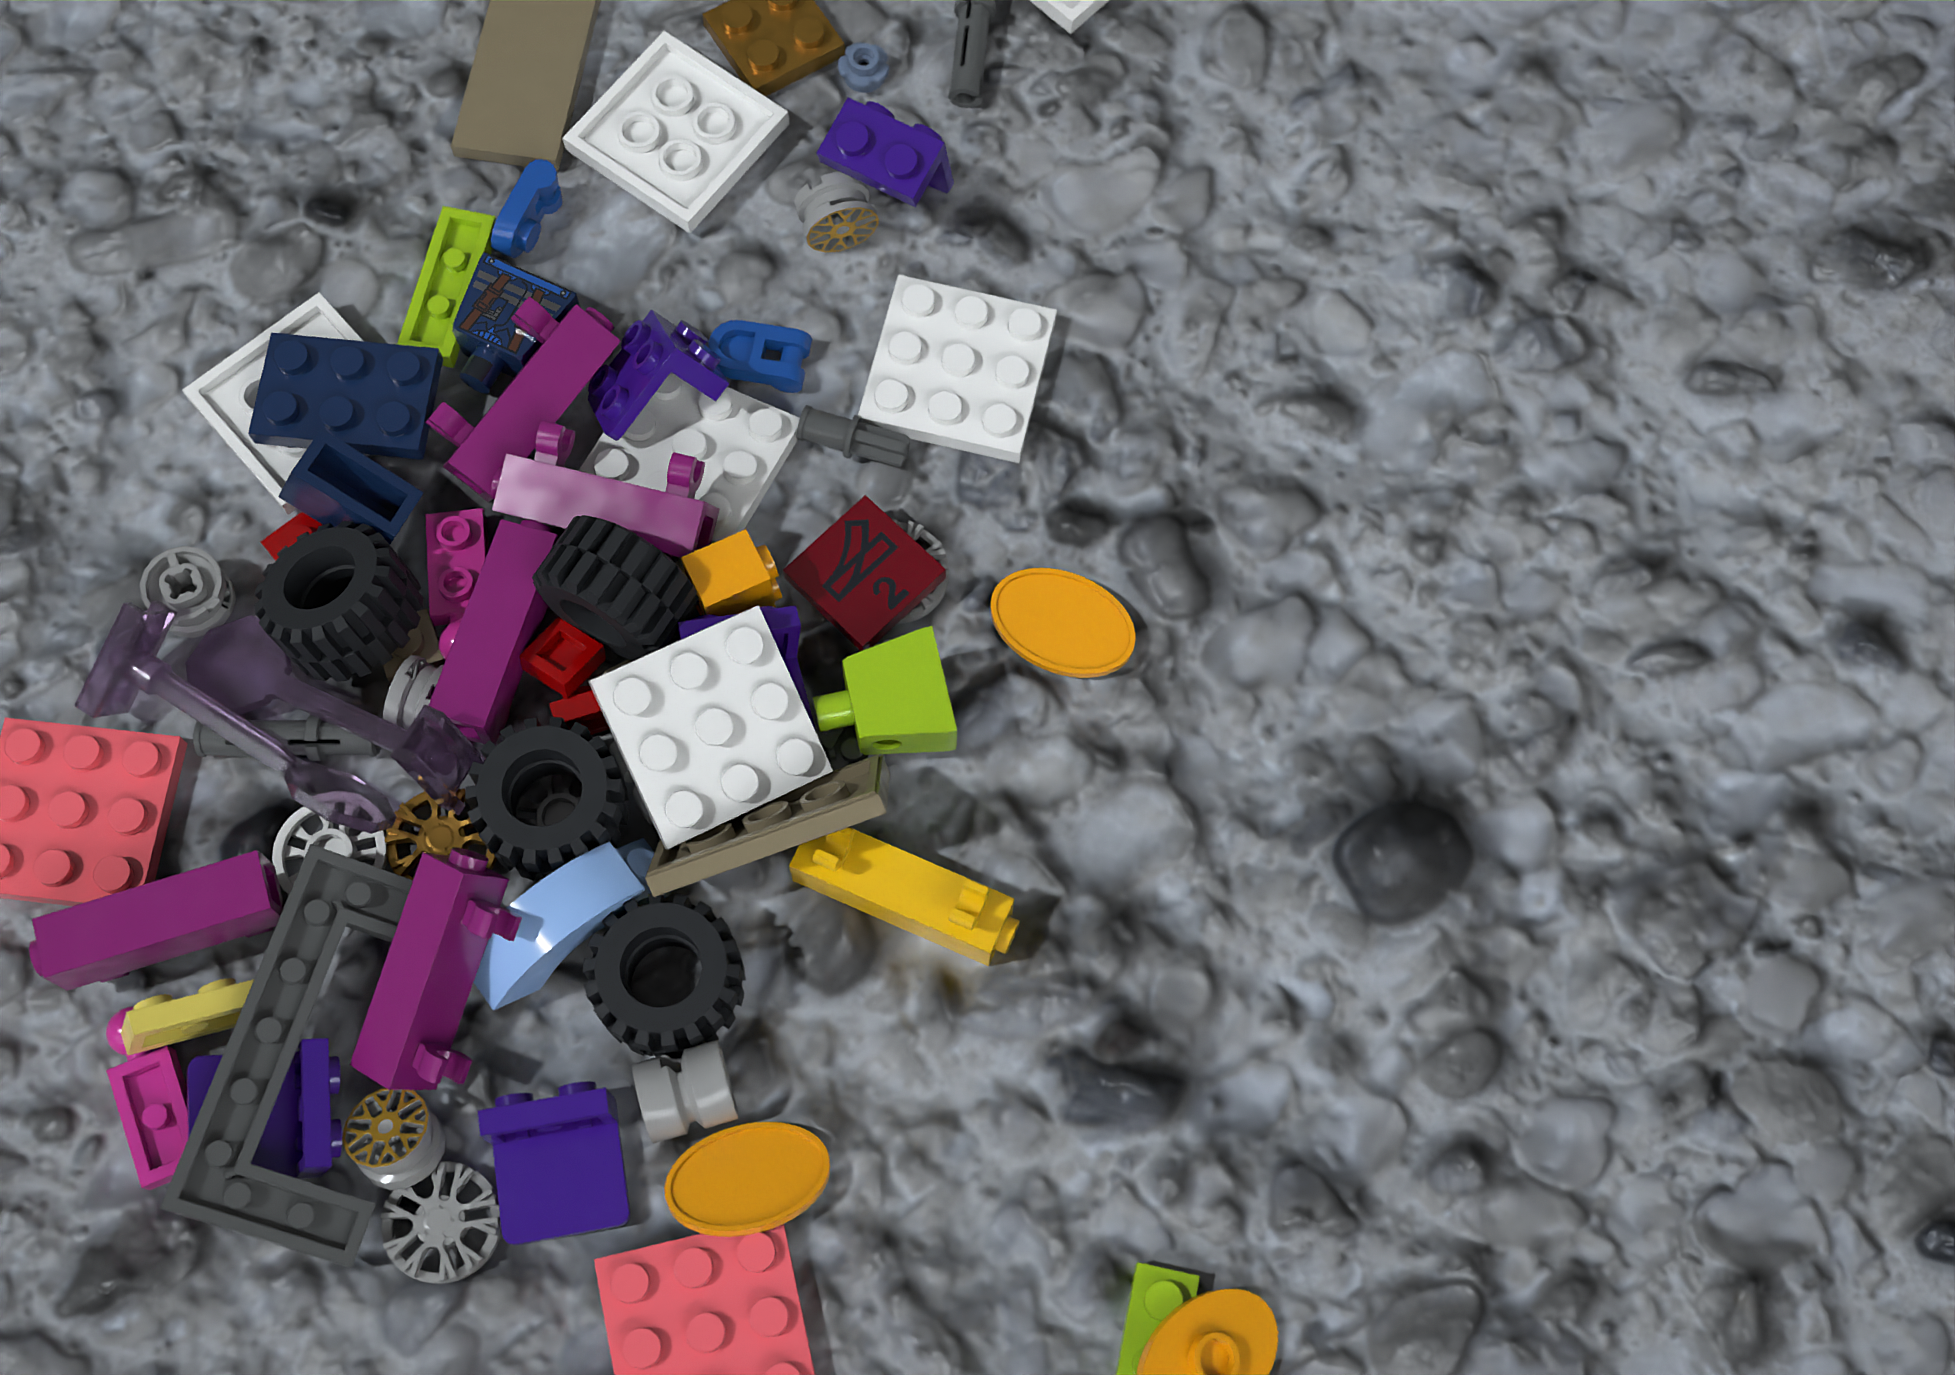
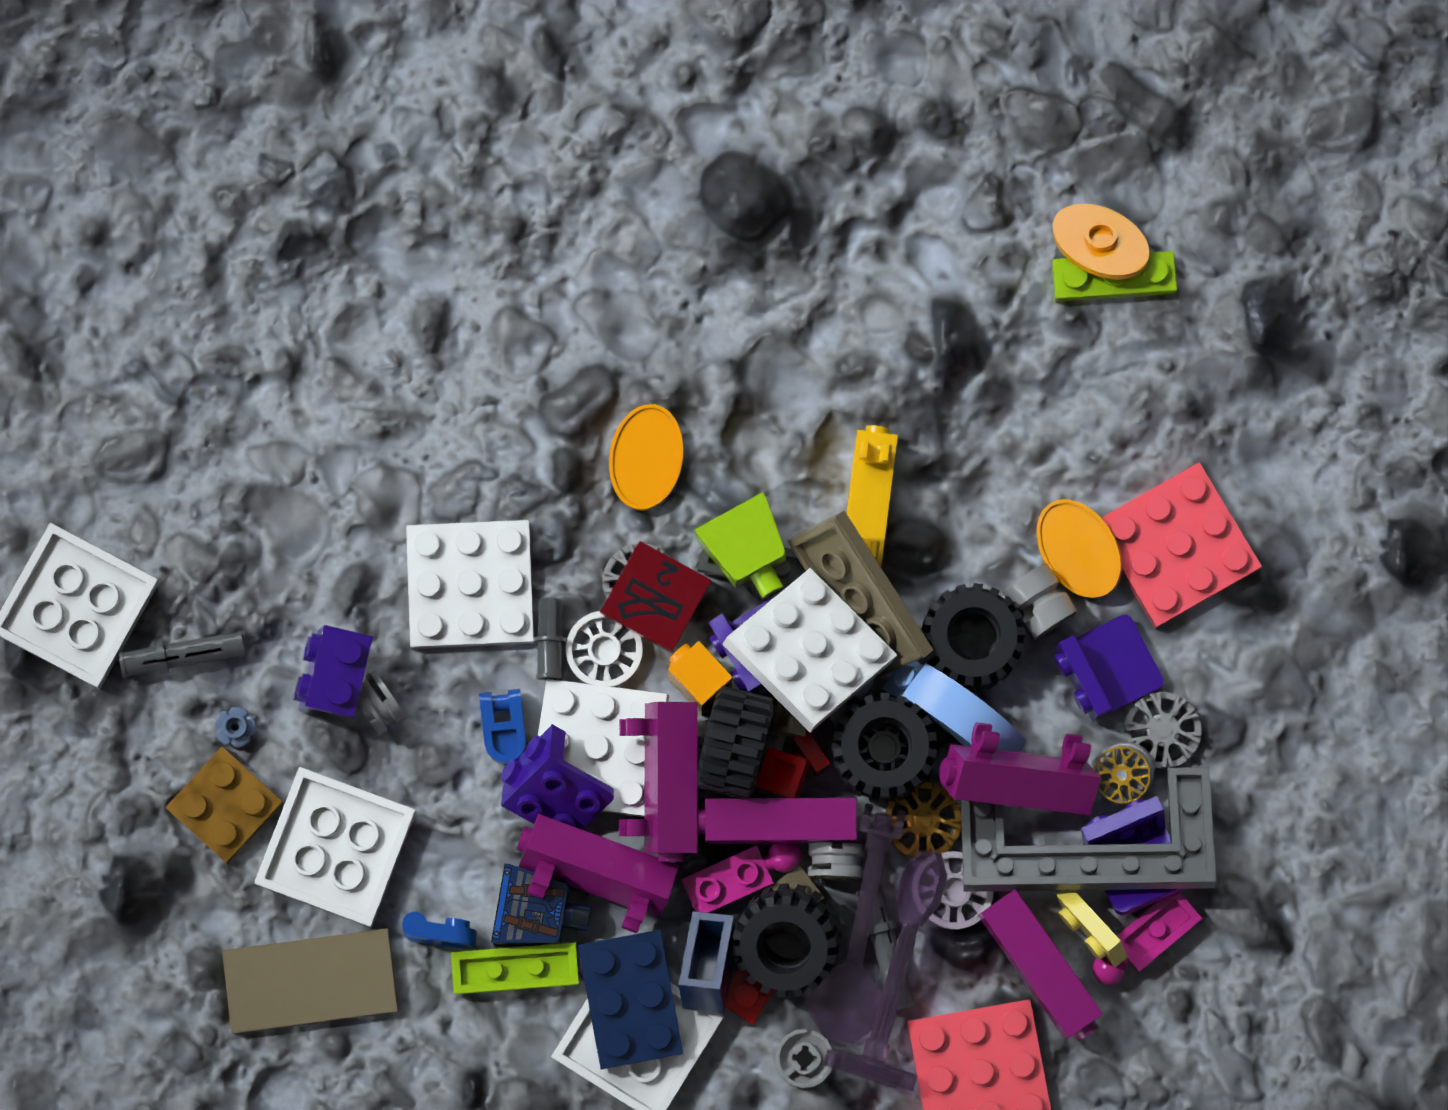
camera: 105 degrees left, 10 degrees up
none -> white wheel [566,611,643,687]

